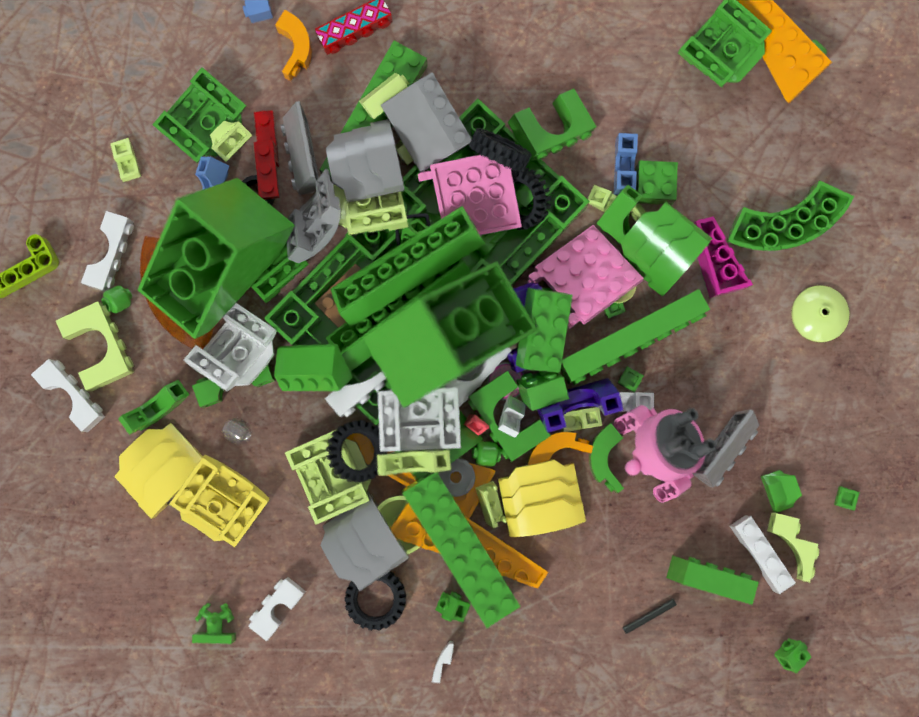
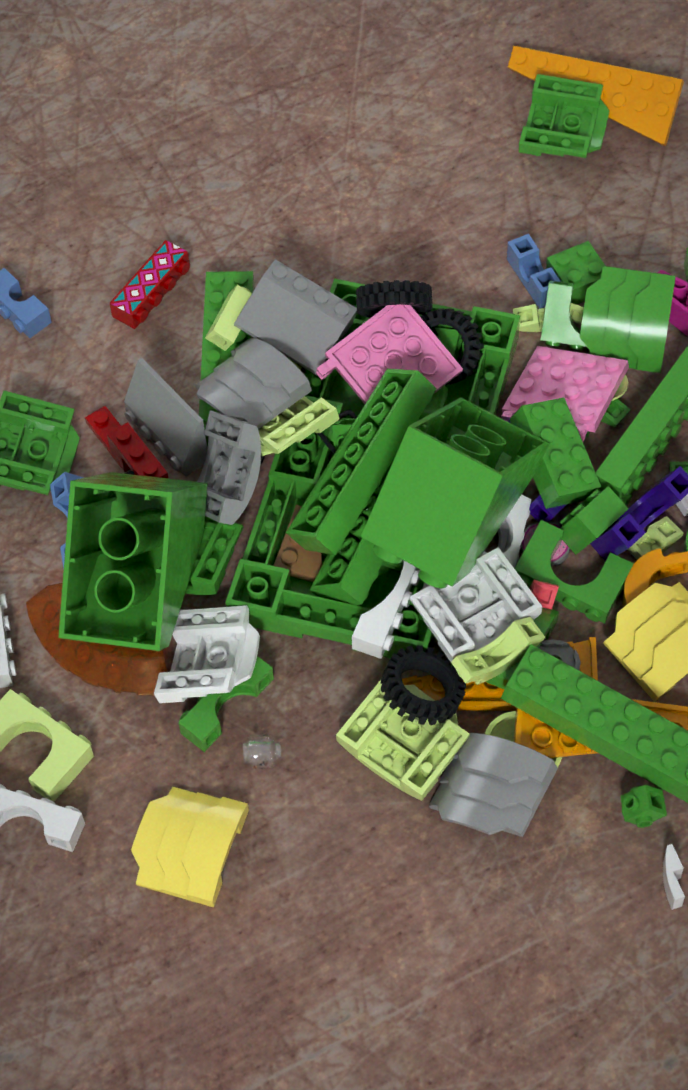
camera: 25 degrees left, 25 degrees down
bright green head [101,285,132,314] -> none
bright green arch [118,380,189,435] -> none
light yellow slope [169,455,269,547] -> none
bright green piece [192,603,236,644] -> none
yellowish green slope [210,121,252,162] -> none
white arch [248,577,306,641] -> none
bright green slope [274,344,352,391] -> none
light orange arch [275,9,312,81] -> none
black tyre [344,571,406,631] -> none
bright green head [472,441,501,467] -> none
yellowish green hinge [476,481,507,528] -> none
white slope [498,395,526,438] -> none
bright green arch [507,89,597,161] -> none

